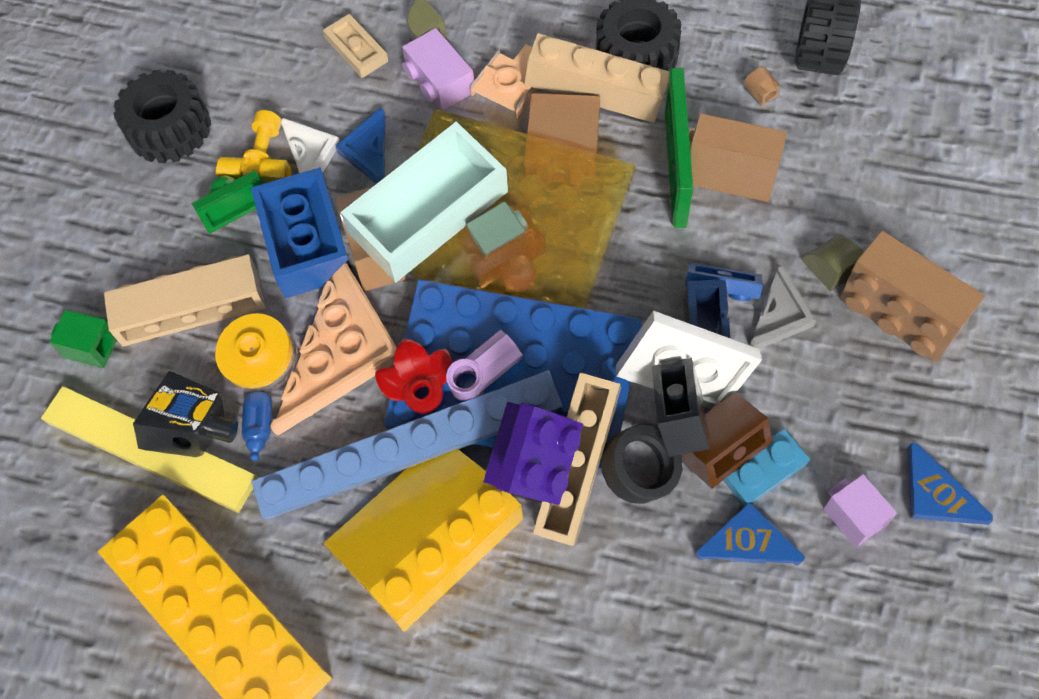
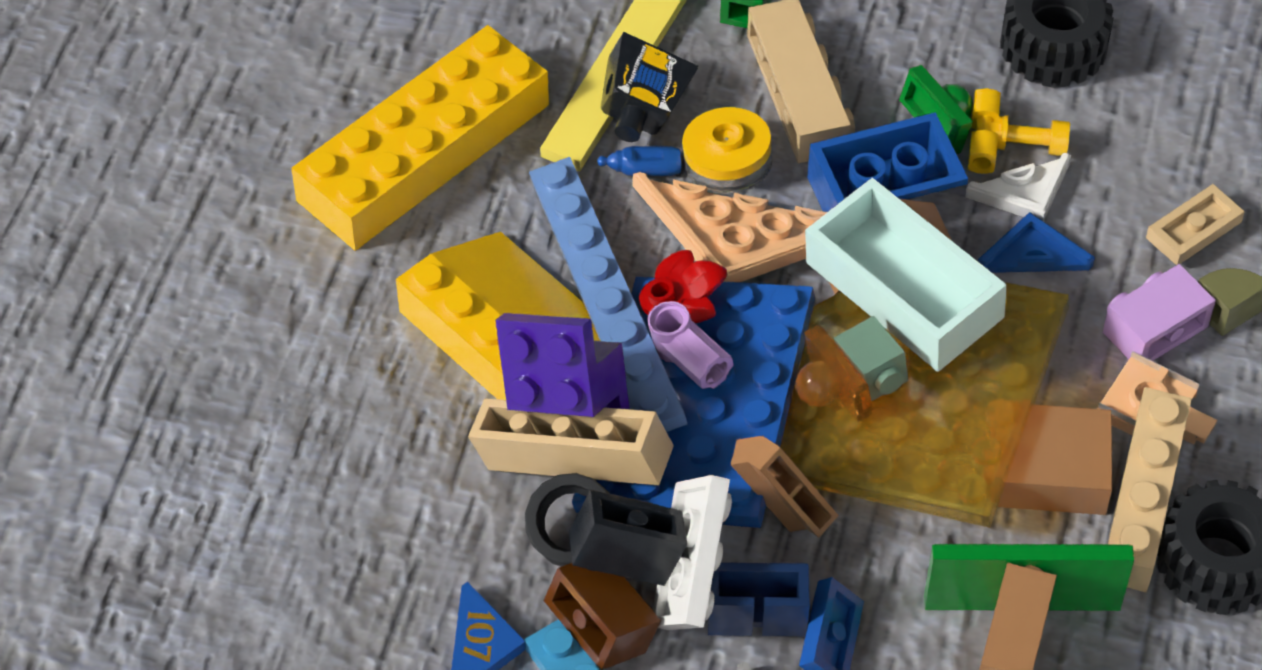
camera: 85 degrees right, 10 degrees down
none -> medium nougat piece [731,436,839,538]

